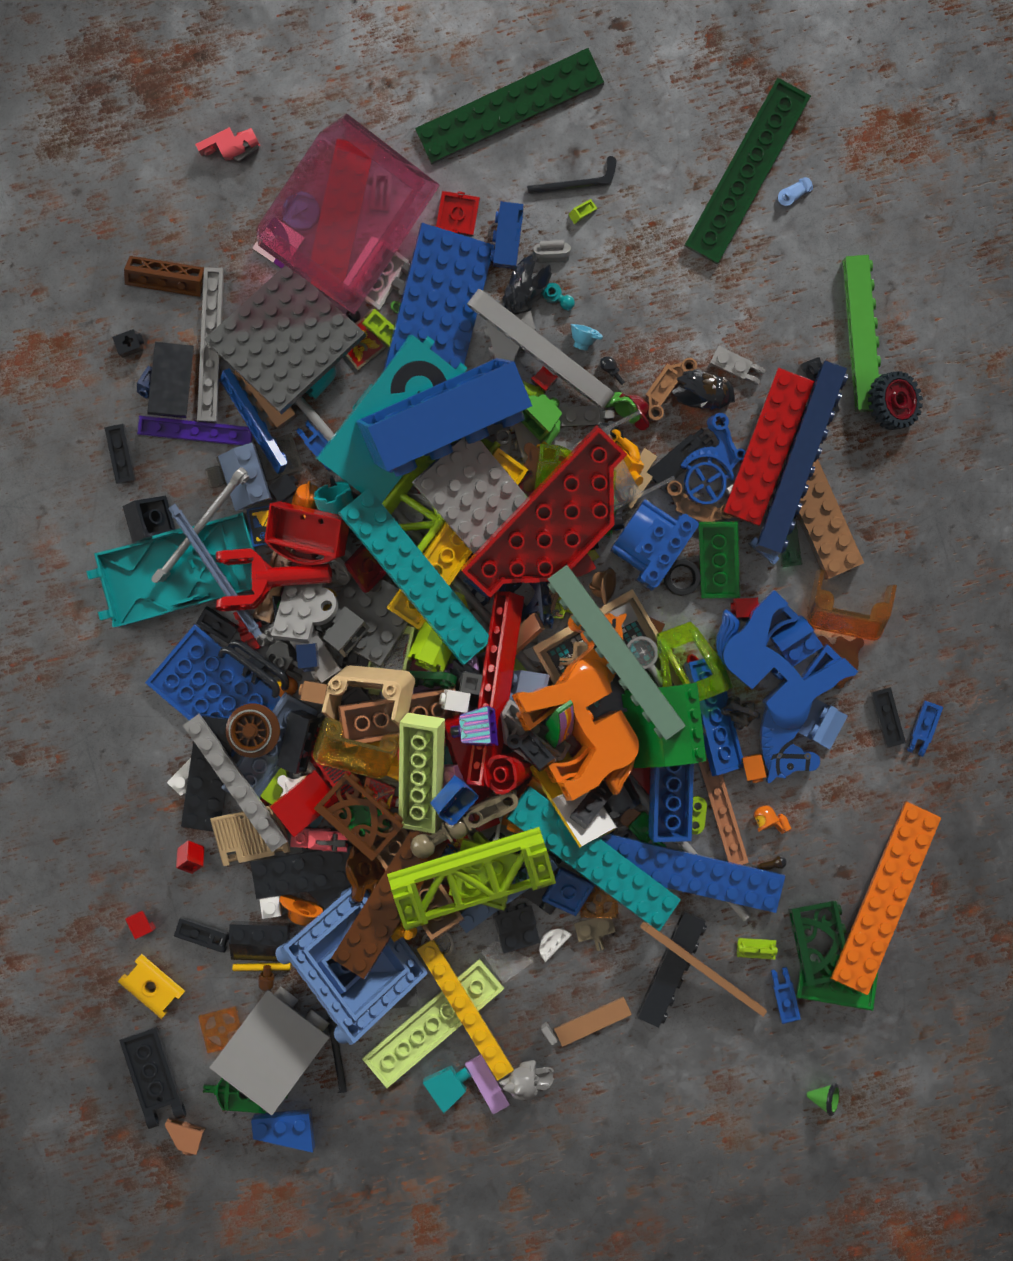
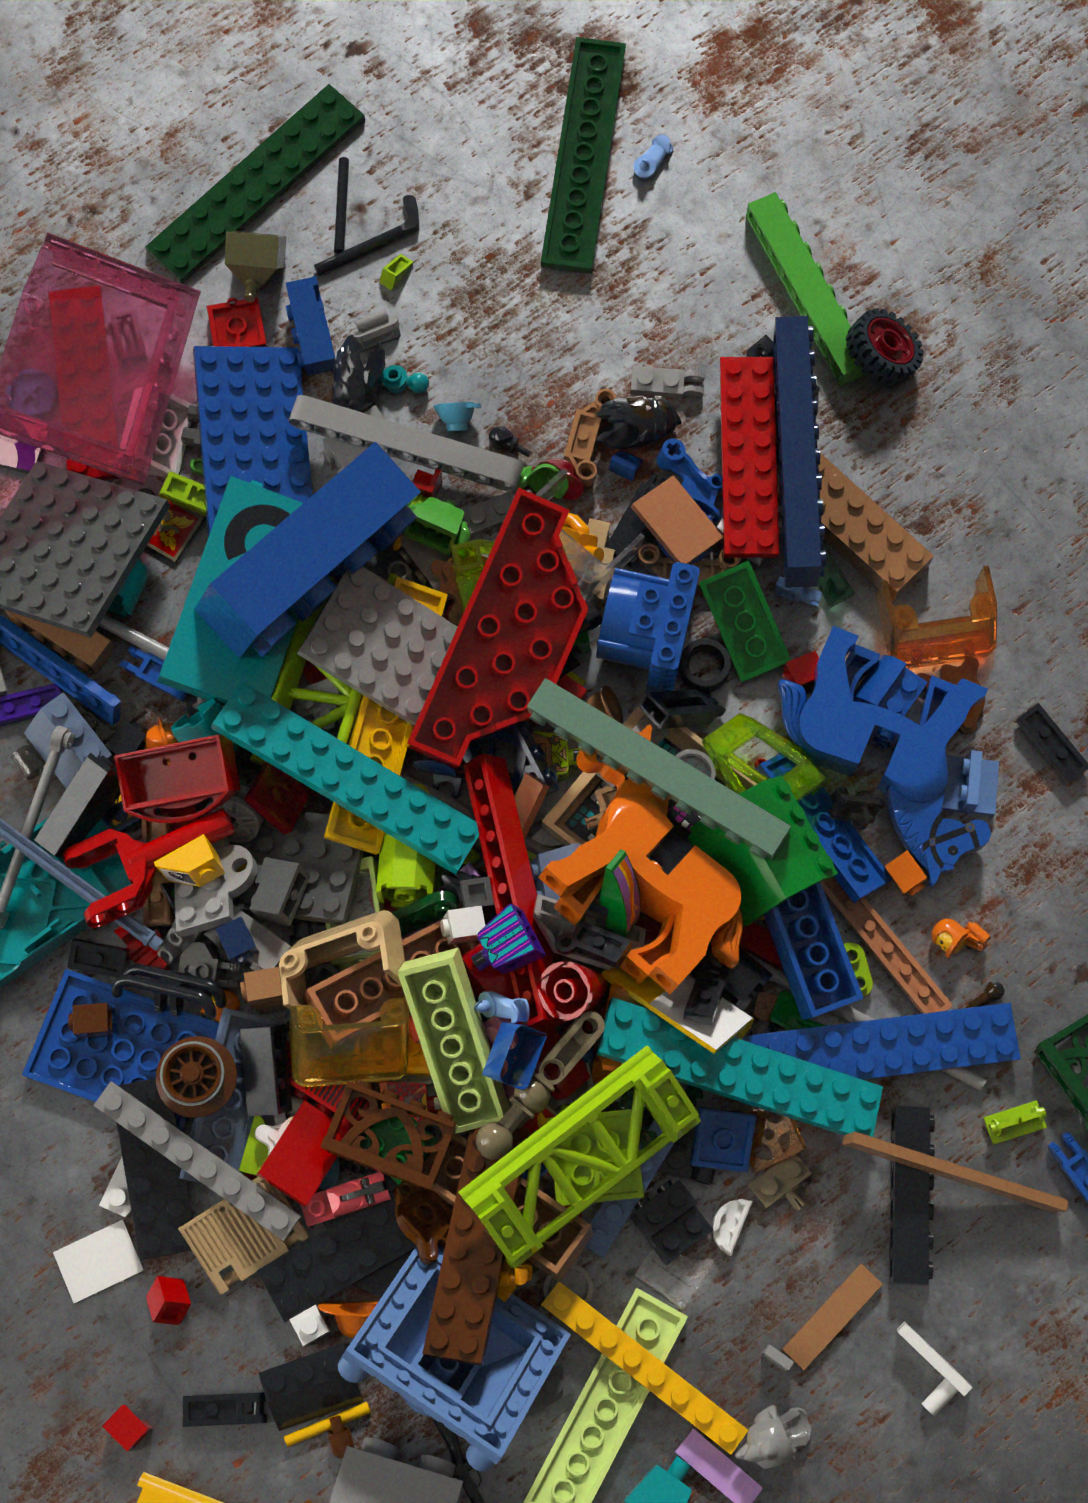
camera: 30 degrees left, 15 degrees down
none -> slope [34,752,121,863]
none -> white window [53,1220,144,1304]
none -> reddish brown brick [68,1003,113,1038]
none -> yellow slope [154,834,225,887]
none -> olive piece [224,231,287,302]
none -> black bar [334,157,349,254]
none -> light blue piece [474,991,529,1023]
none -> blue slope [609,450,643,481]
none -> nougat tile [631,475,723,564]
none -> black hinge [638,689,726,729]
none -> white piece [897,1321,972,1416]

